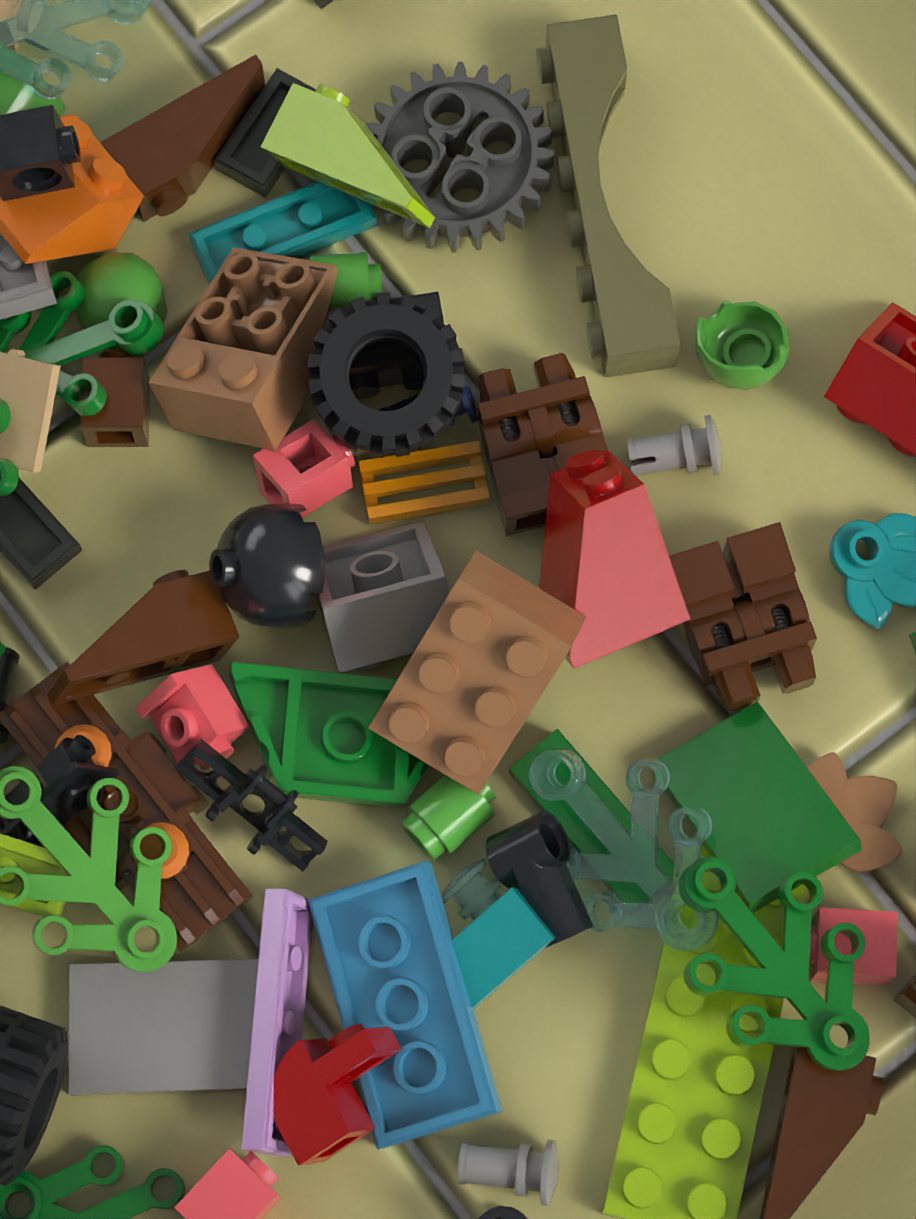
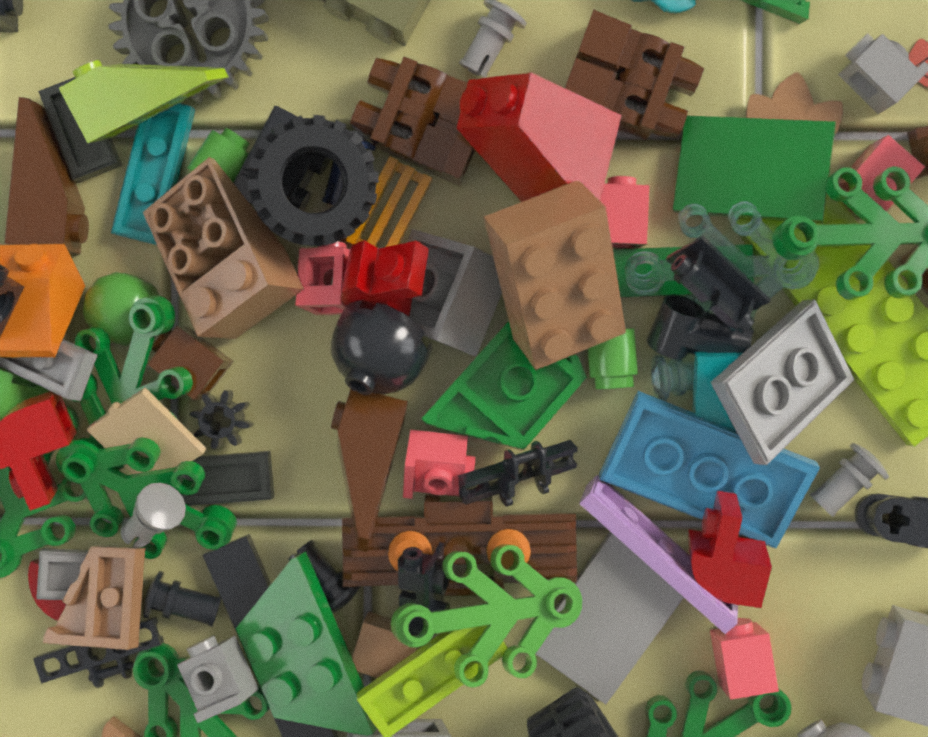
camera: 45 degrees left, 15 degrees up
none -> black gear [190,390,254,450]
none -> red brick [341,240,429,317]
none -> coral brick [600,176,649,249]
none -> black hinge [666,235,771,333]
none -> light grey tile [711,299,854,465]

